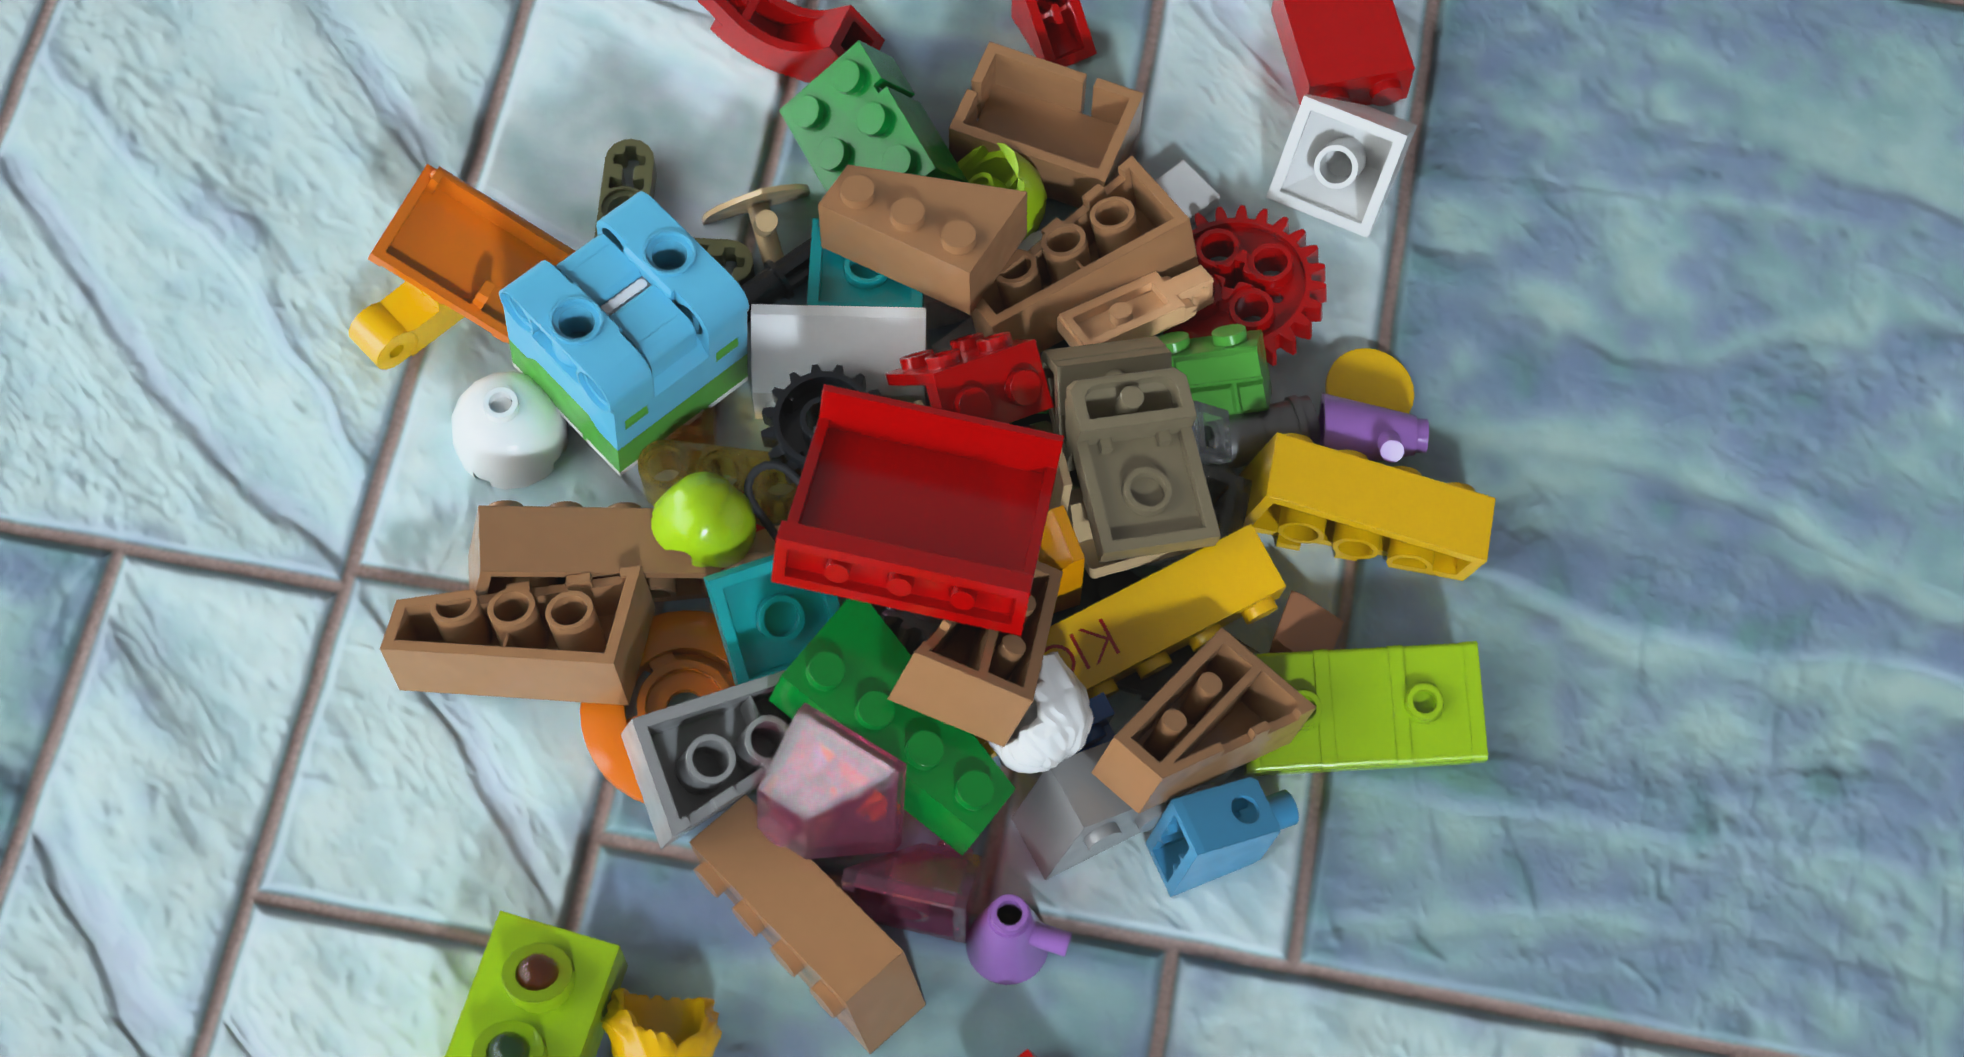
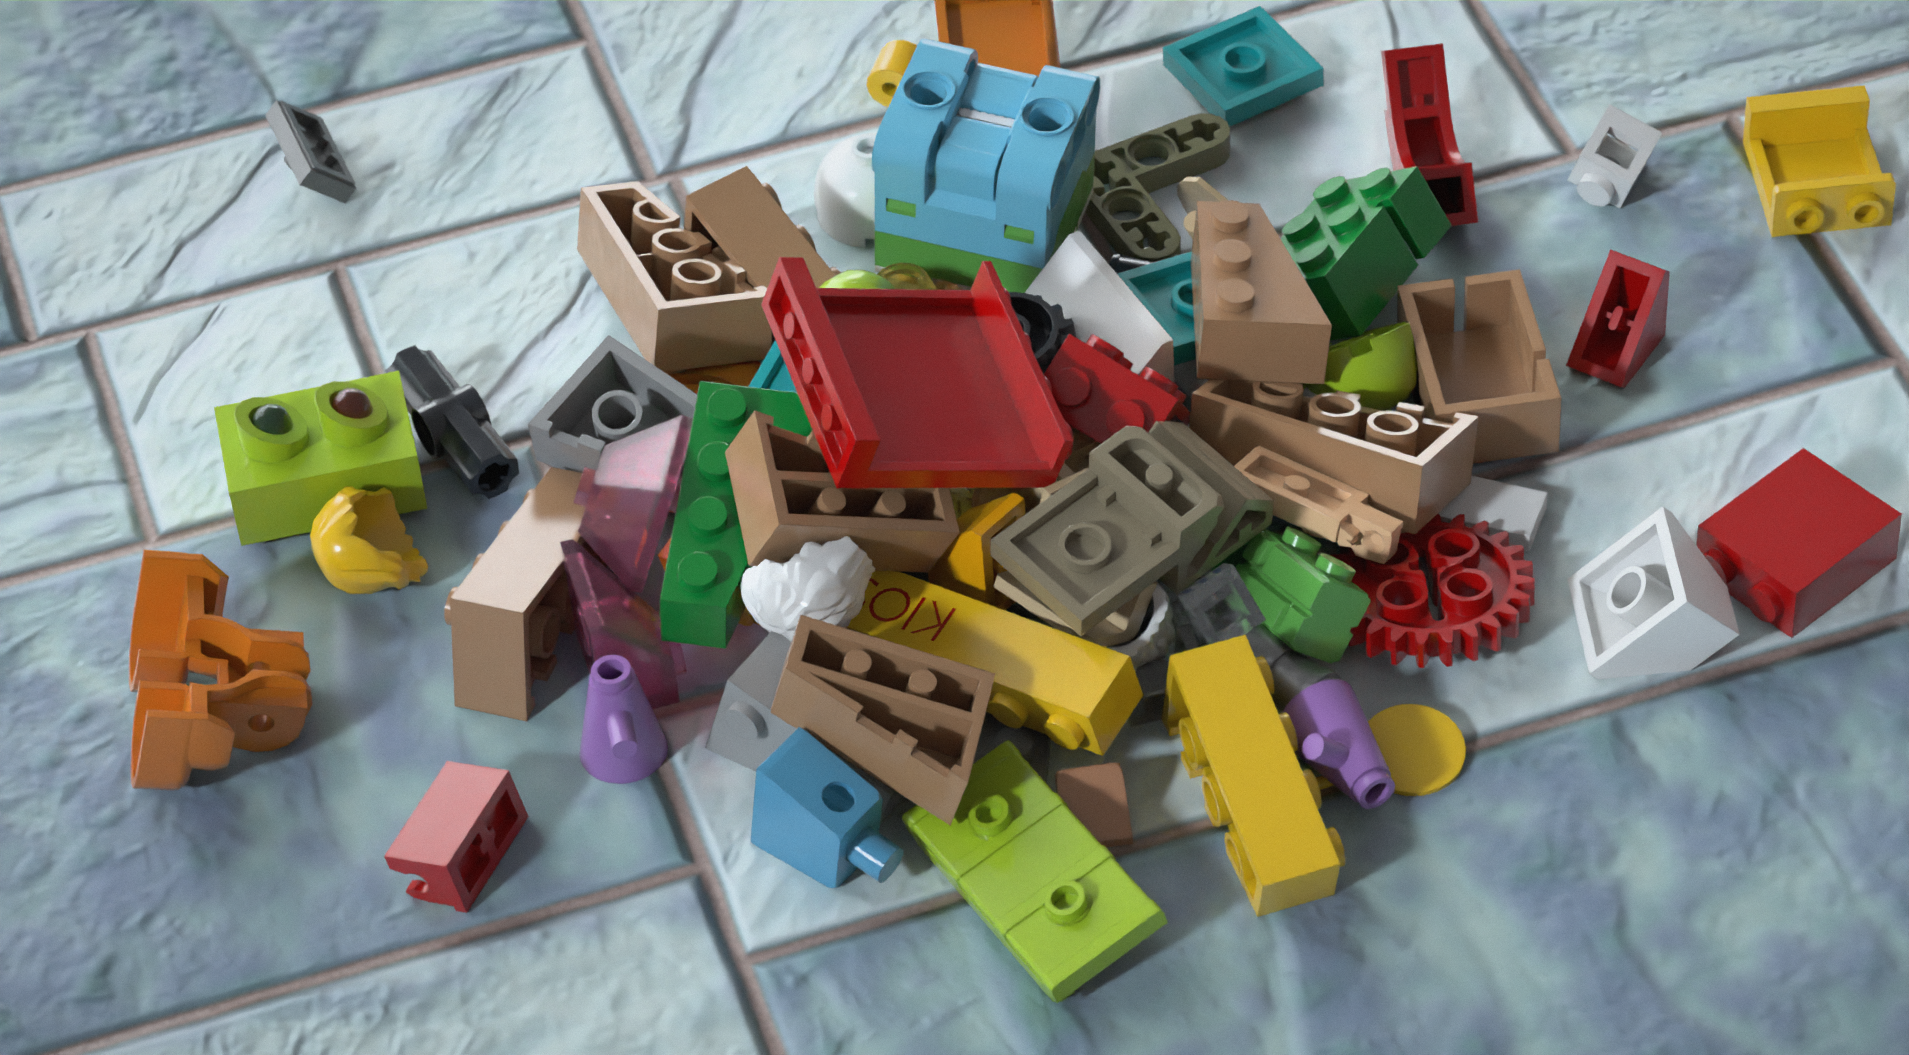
camera: 65 degrees right, 20 degrees down
none -> dark grey plate [265,100,357,203]
none -> black piece [385,345,519,499]
none -> teal plate [1162,6,1324,127]

